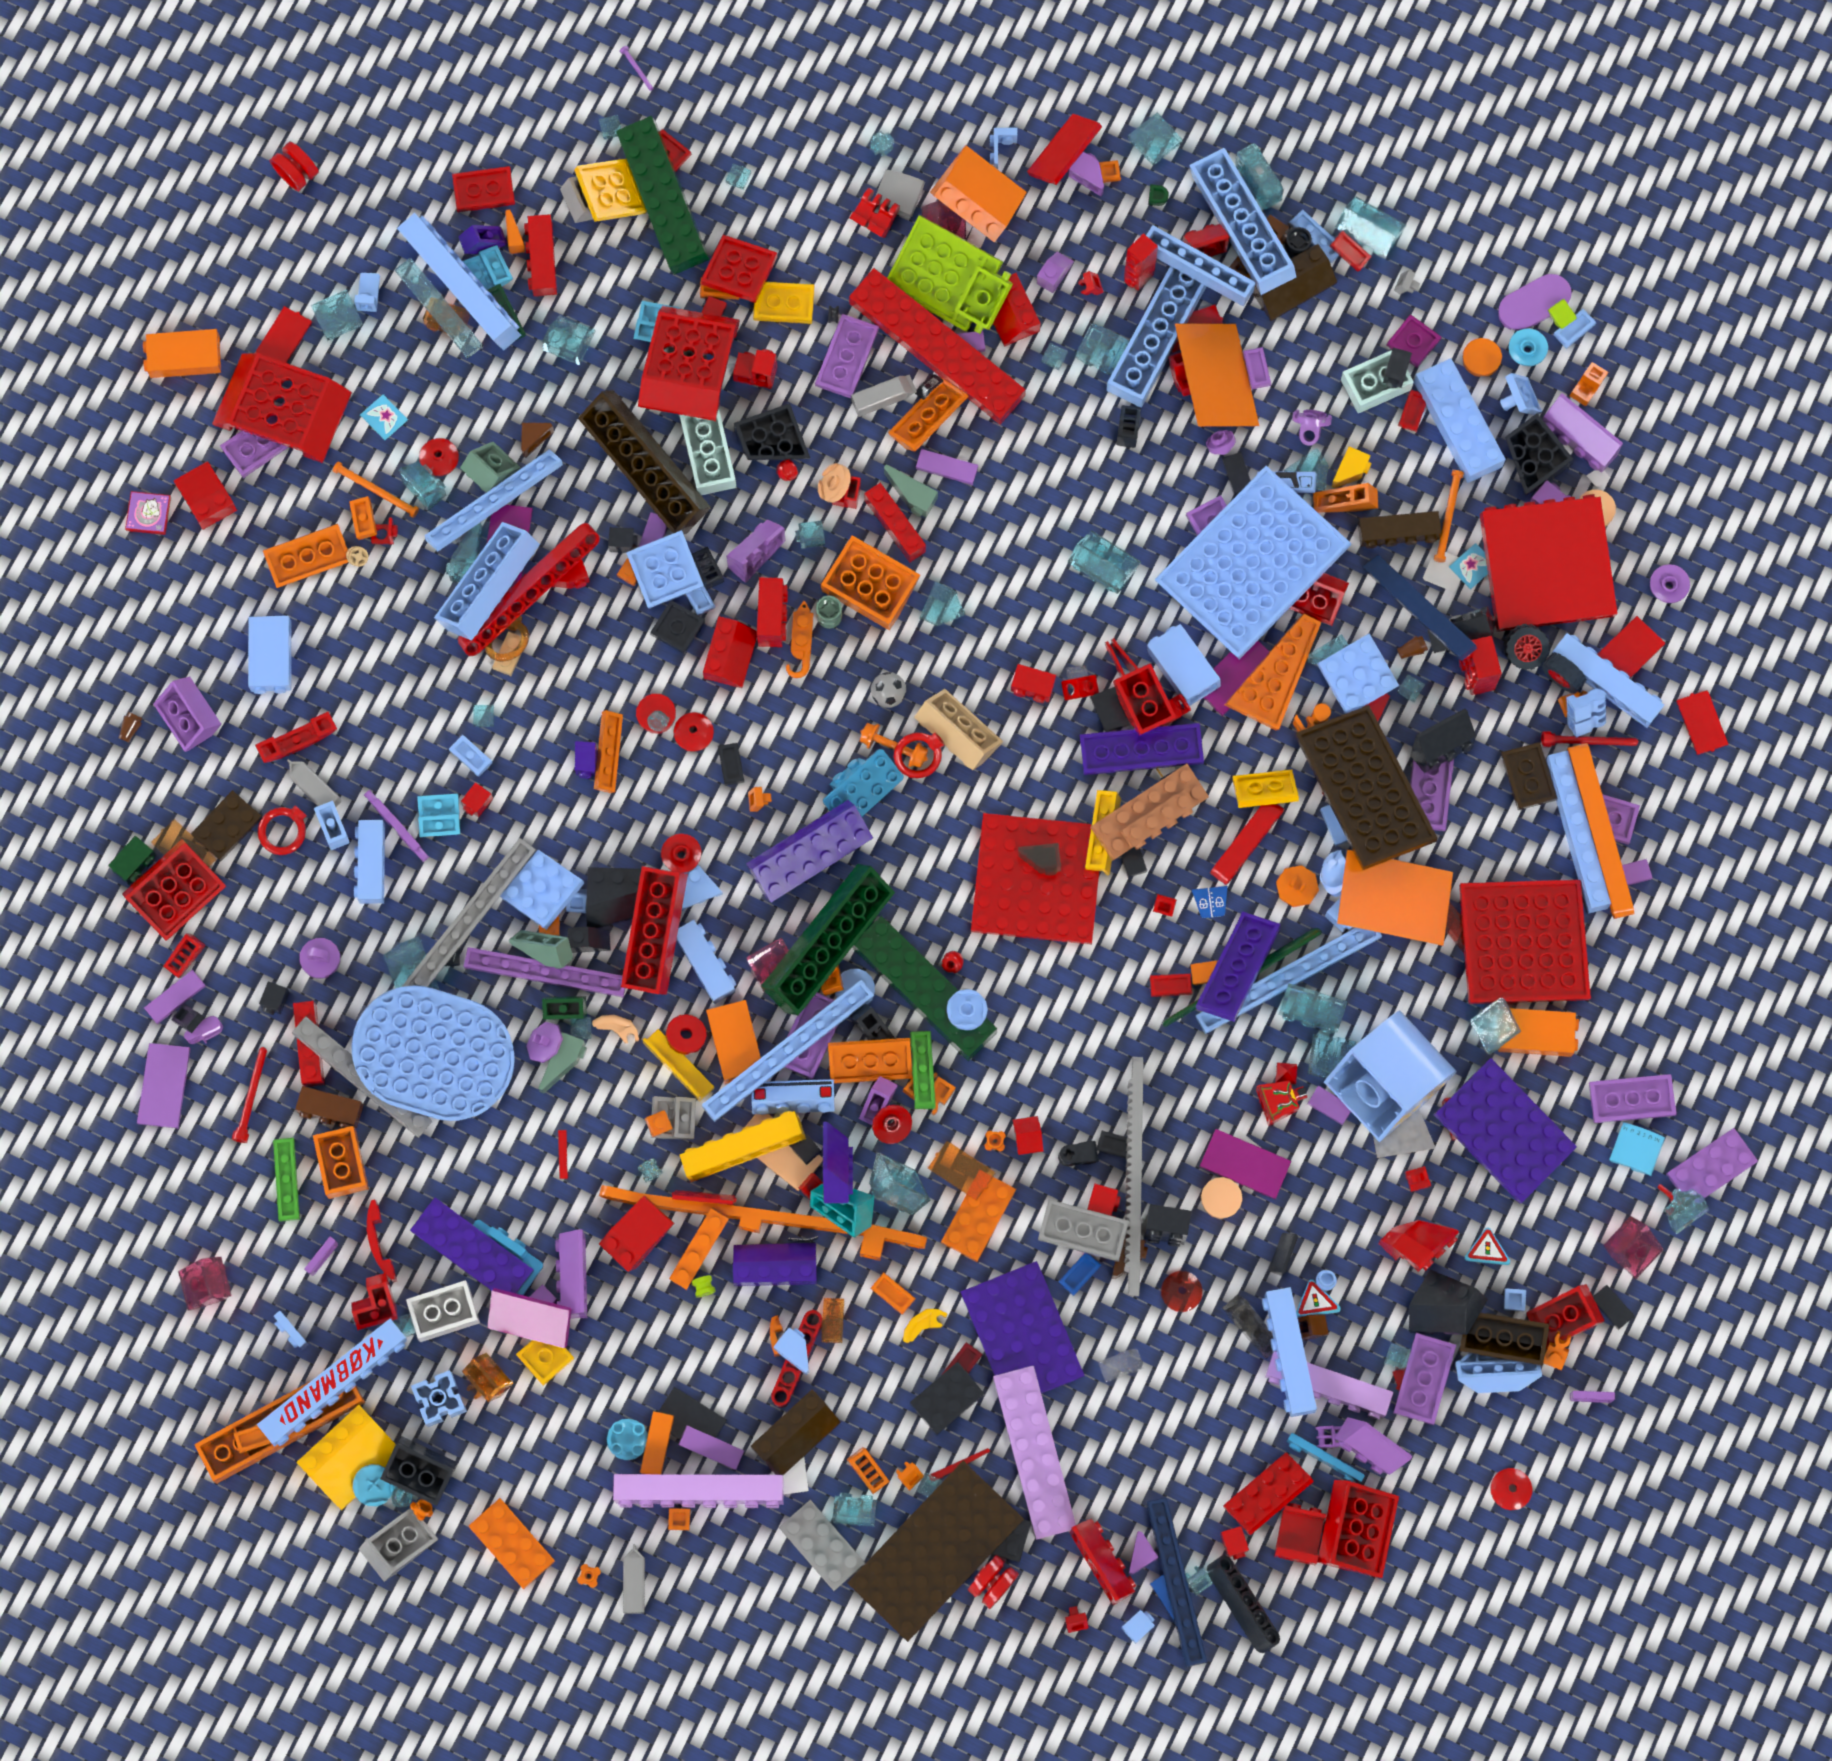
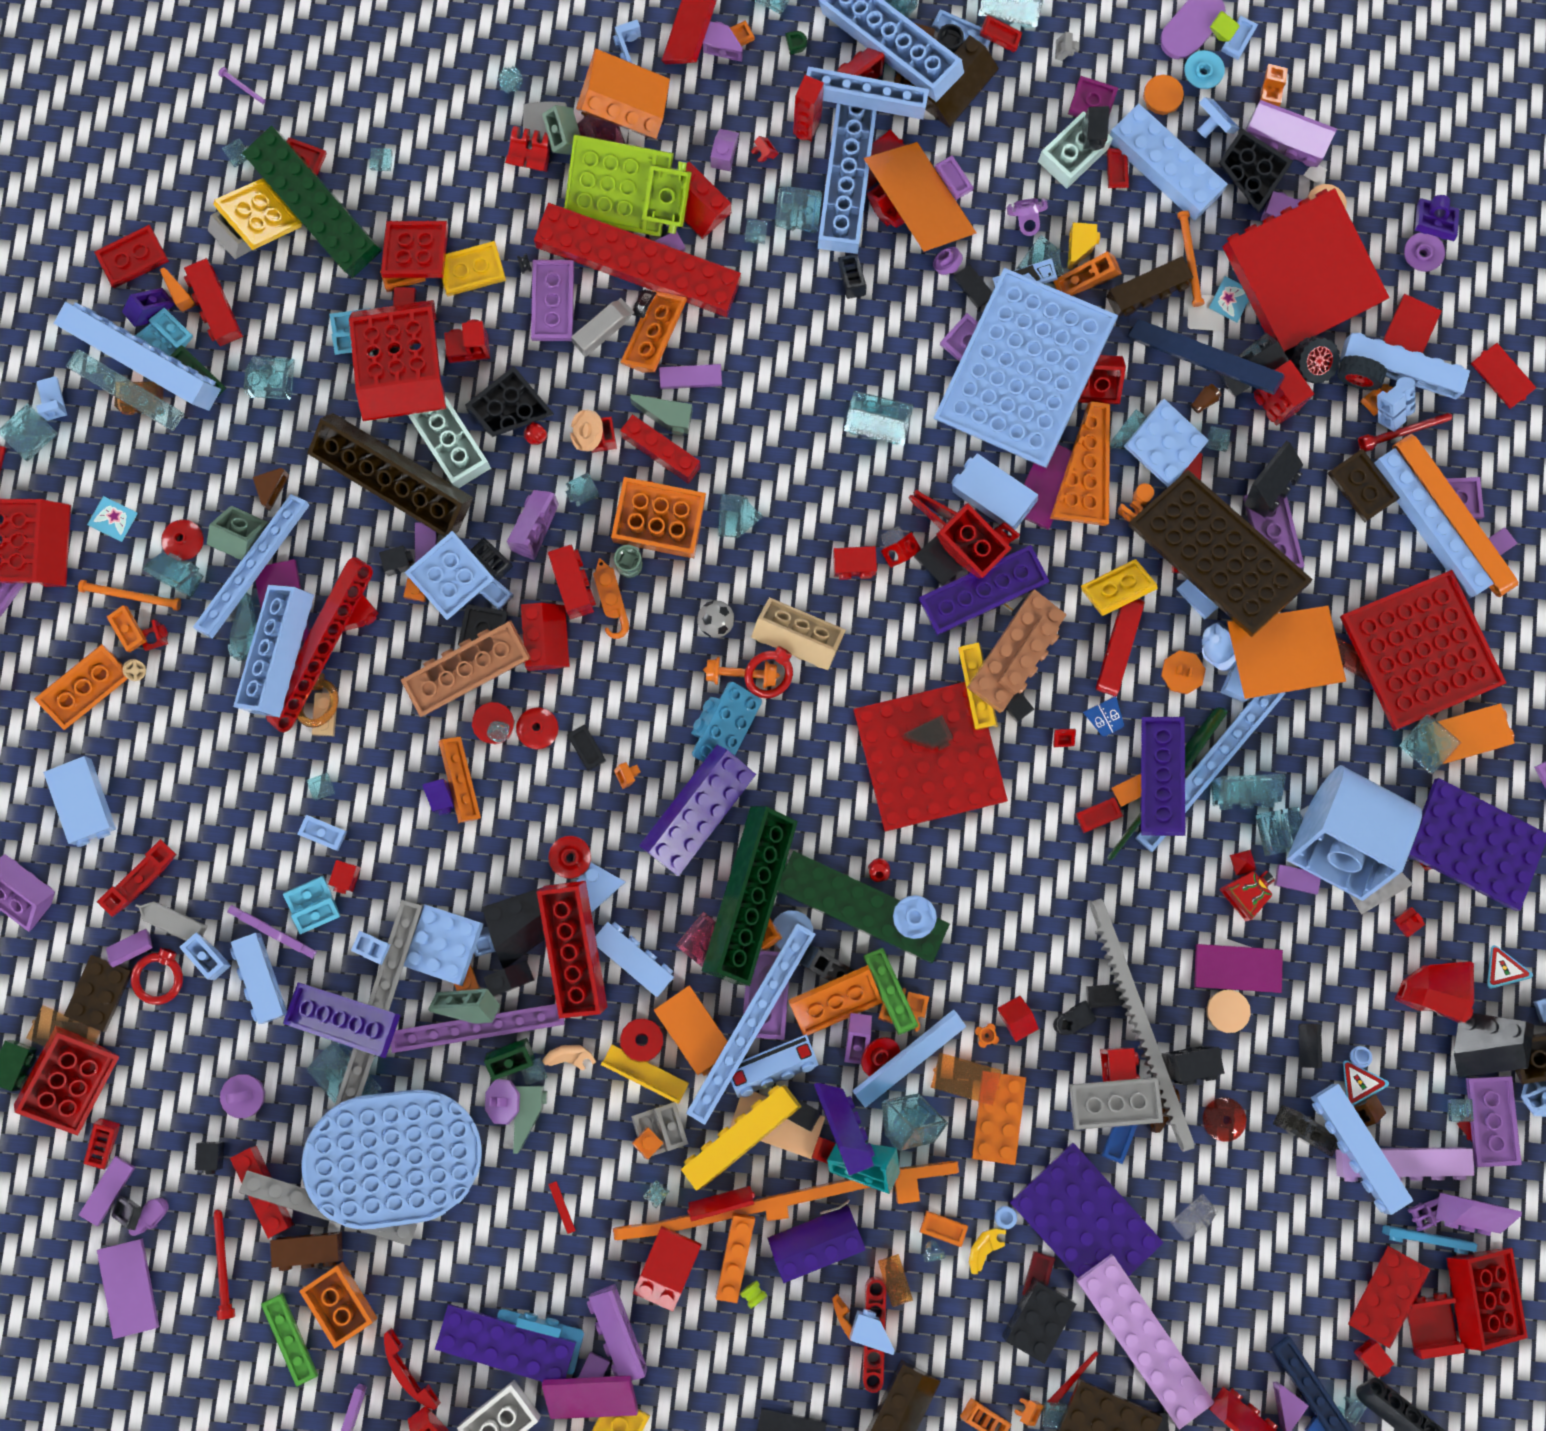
camera: 25 degrees left, 5 degrees up
none -> medium lavender tile [106,929,153,967]
none -> plate [283,982,401,1058]
none -> light blue slope [351,931,390,965]
none -> nougat plate [401,621,531,717]
none -> sand green brick [542,105,580,155]
none -> light blue tile [852,1009,966,1108]
none -> clear light blue tile [923,1240,946,1263]
none -> light blue tile [994,1206,1017,1229]
none -> dark purple plate [1415,195,1459,242]

